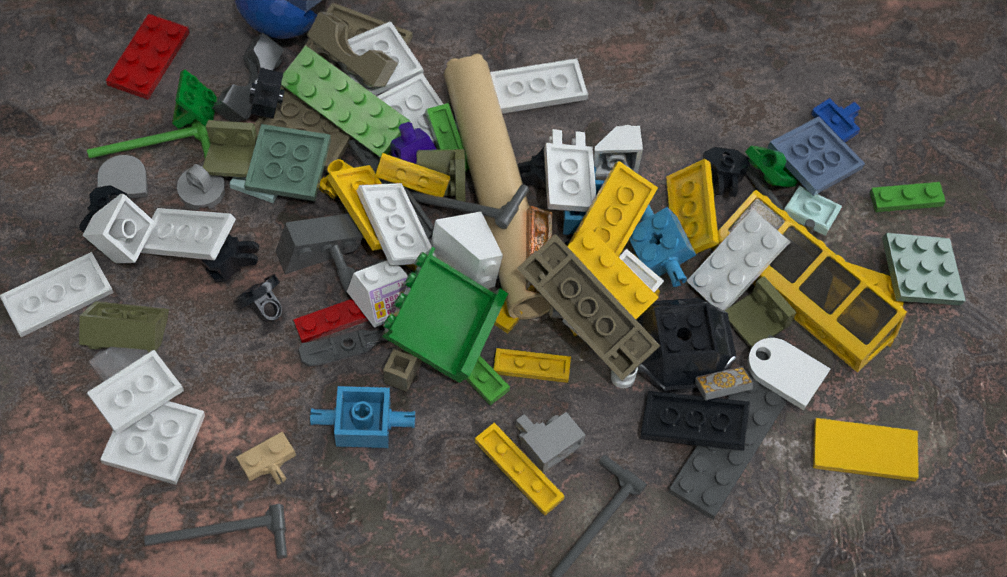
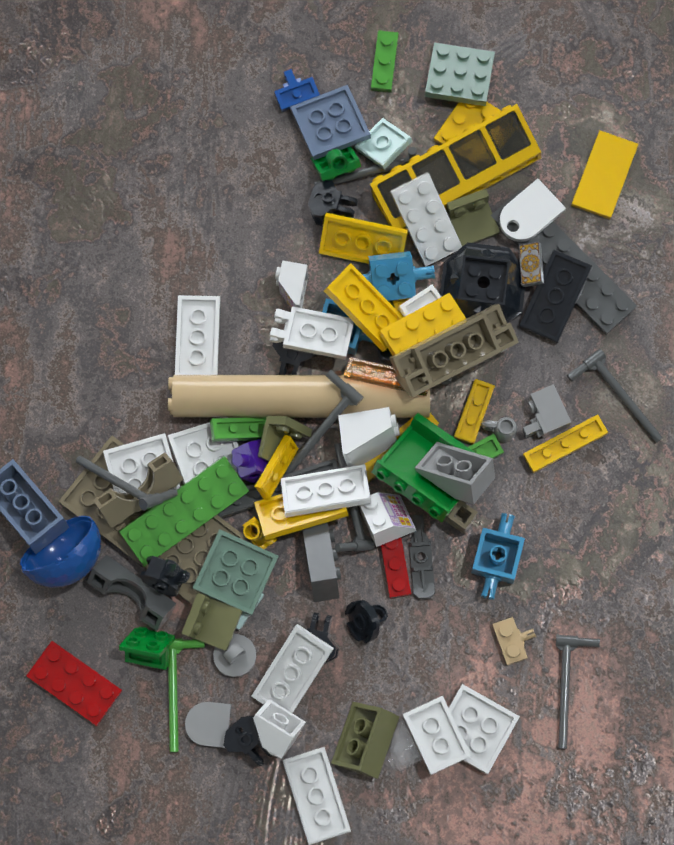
camera: 70 degrees left, 15 degrees up
none -> dark grey bar [76,456,178,510]
none -> light grey slope [415,442,495,504]
none -> light grey piece [481,417,517,443]

